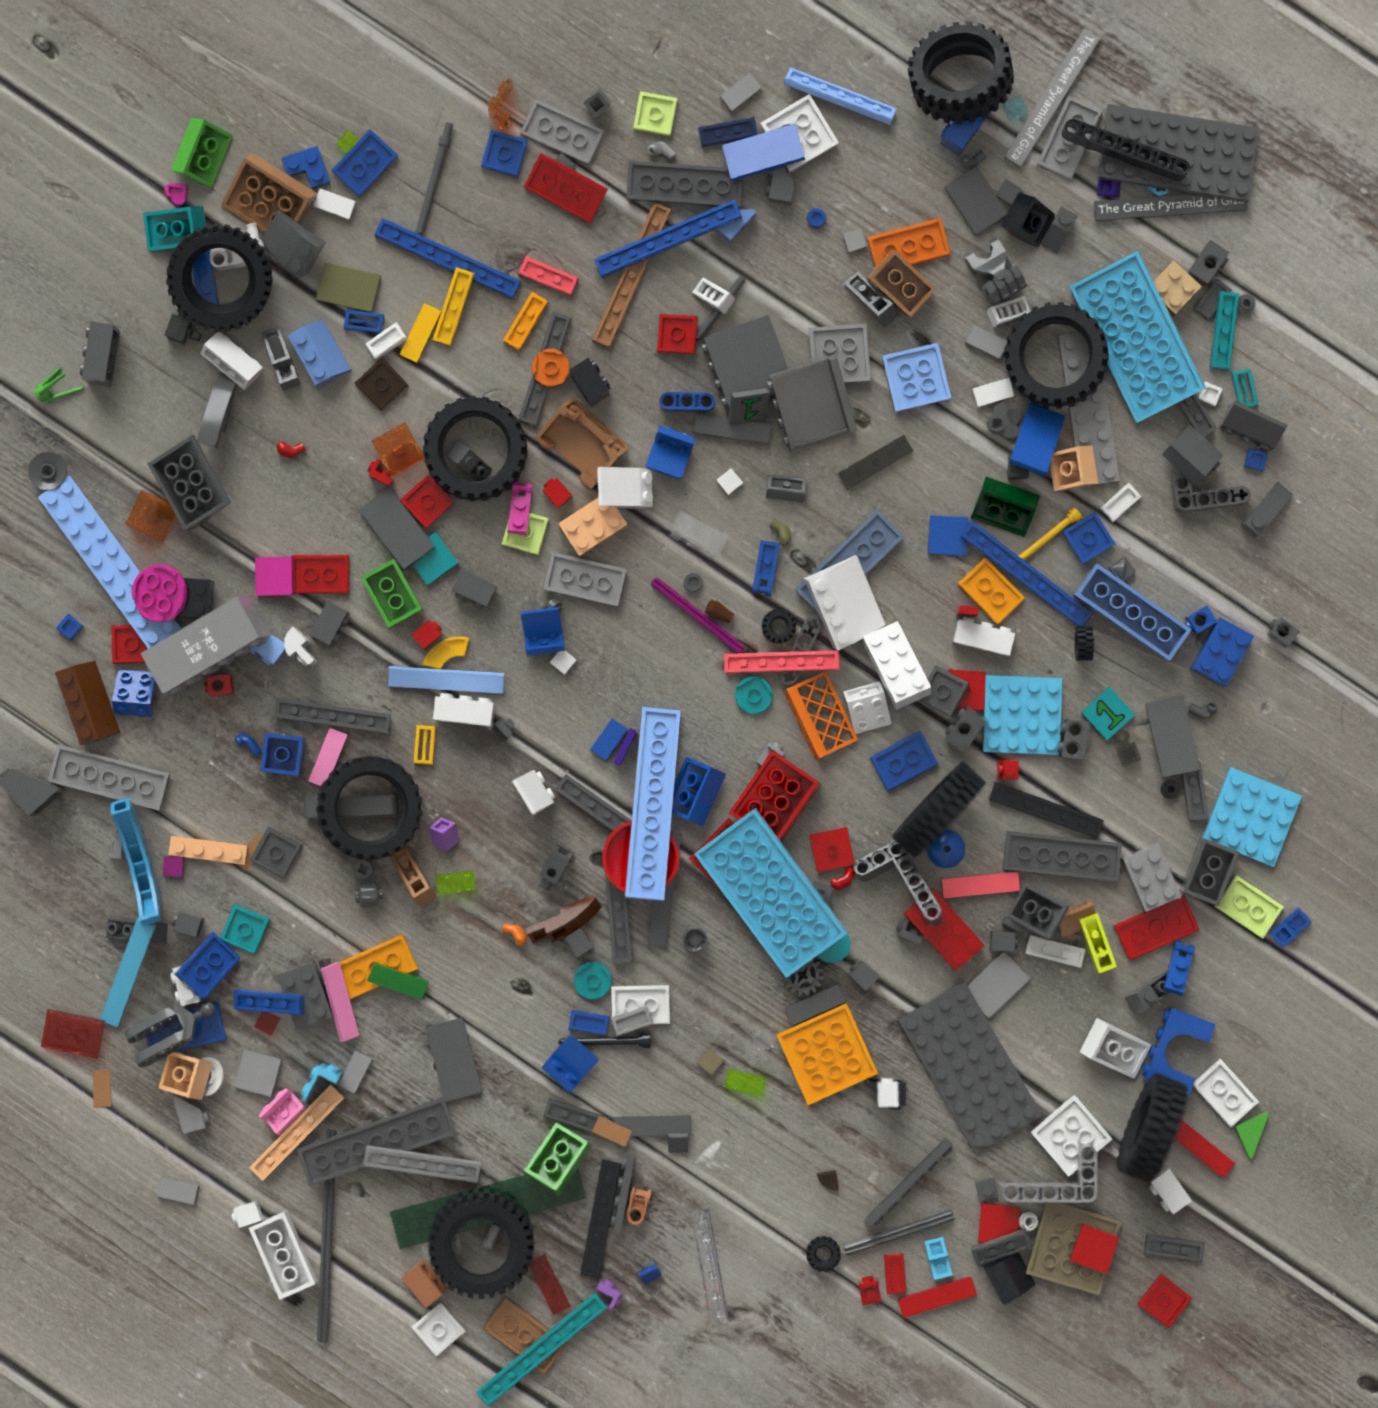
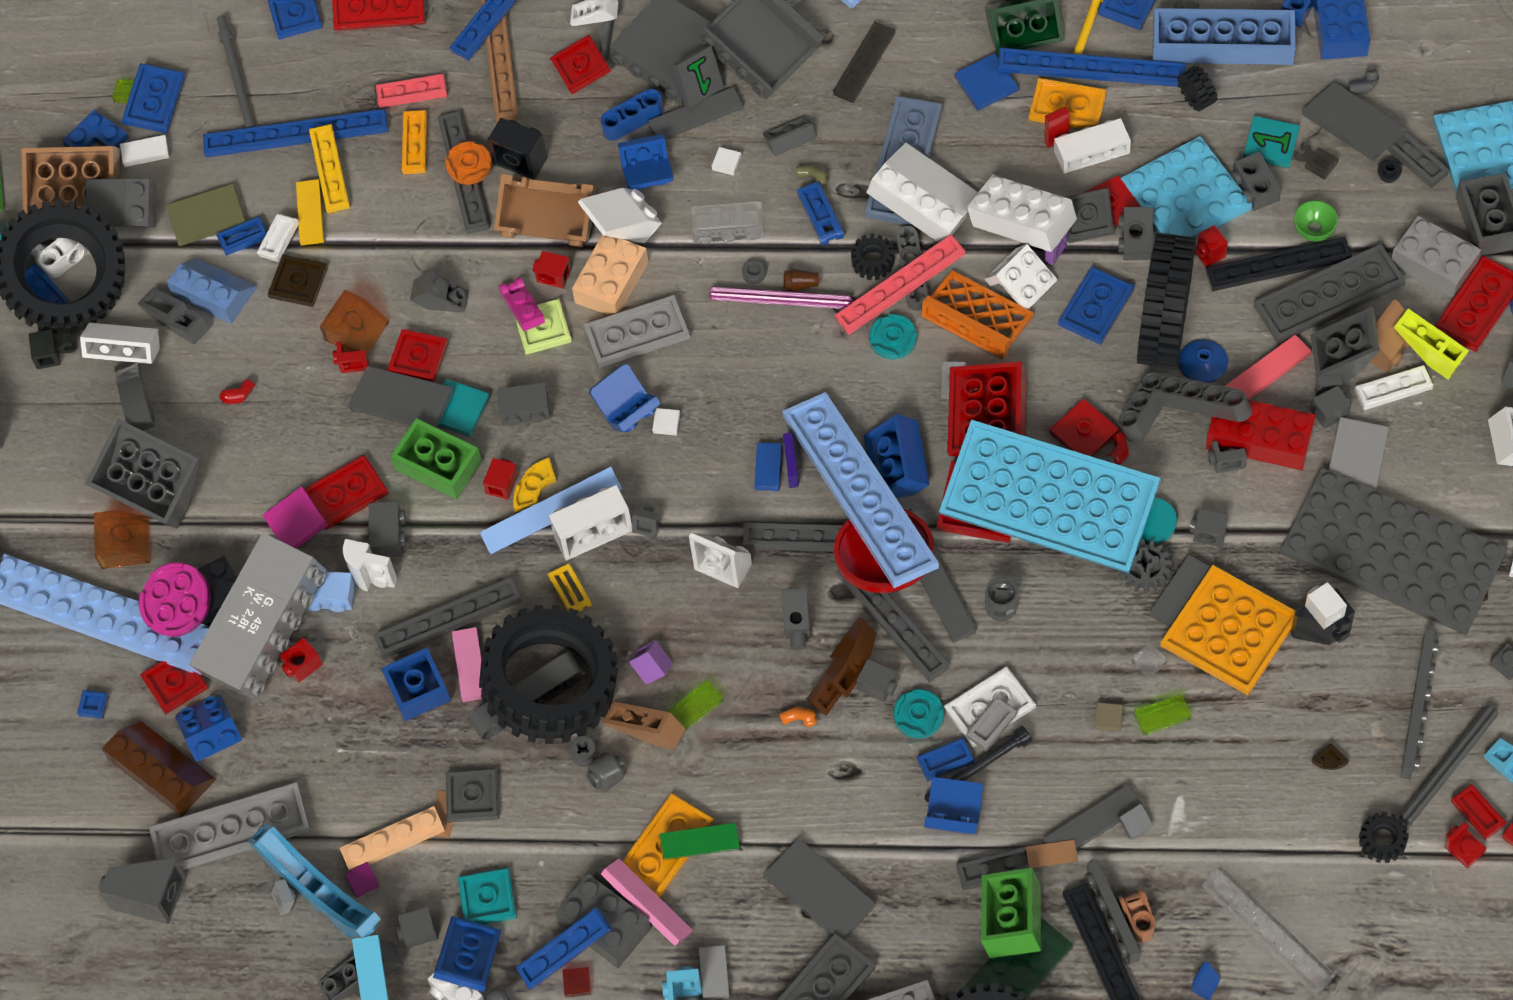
camera: 20 degrees left, 25 degrees down
blue arm [234,733,262,756] -> none
black tyre [423,396,528,502] -> none
none -> bright green piece [1294,200,1338,241]

